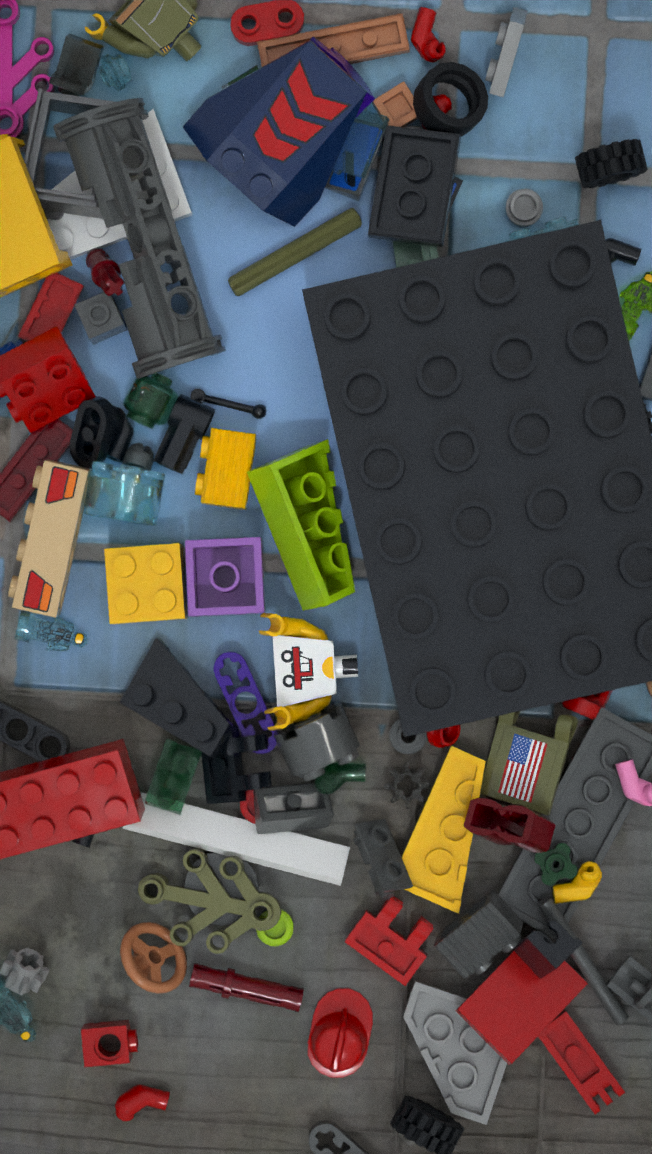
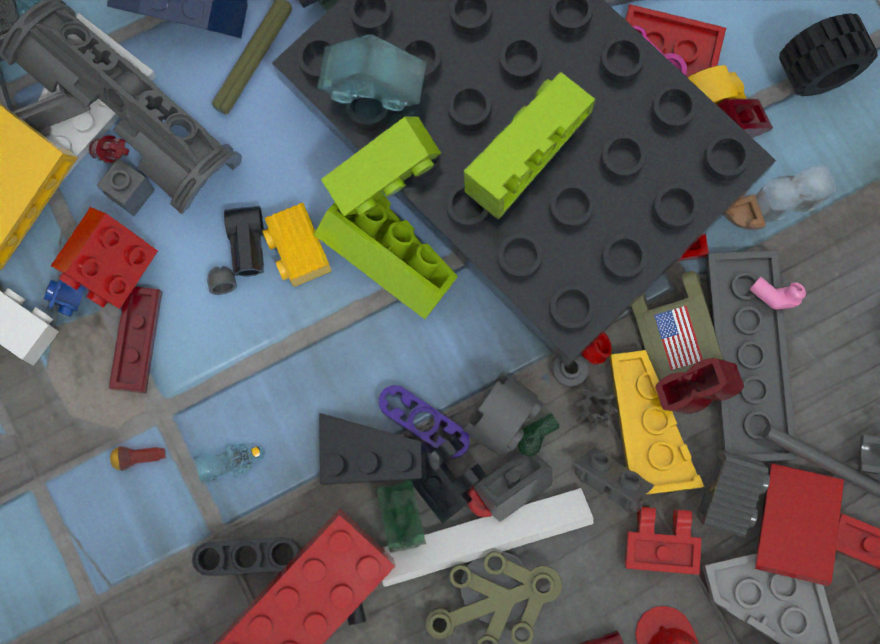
camera: 30 degrees left, 10 degrees down
tan brick [8,459,93,618] -> none
red plate [18,273,84,341] -> none
black plate [69,397,116,468] -> none
clear light blue brick [84,461,165,526] -> none
yellow brick [104,543,188,625] -> none
black arm [107,405,134,463] -> none
clear green head [123,373,178,430] -> none
medium lavender brick [185,537,265,617] -> none
black hinge [191,389,267,419] -> none
lime tile [256,909,294,946] -> none
torso [259,613,358,731] -> none
black hinge [513,921,583,979] -> none
dark green plate [534,843,578,886] -> none
yellow arm [552,861,602,904] -> none
red tile [562,698,601,720] -> none
none -> clear light blue brick [317,34,427,111]
none -> lime brick [321,116,441,217]
none -> lime wedge [464,72,595,220]

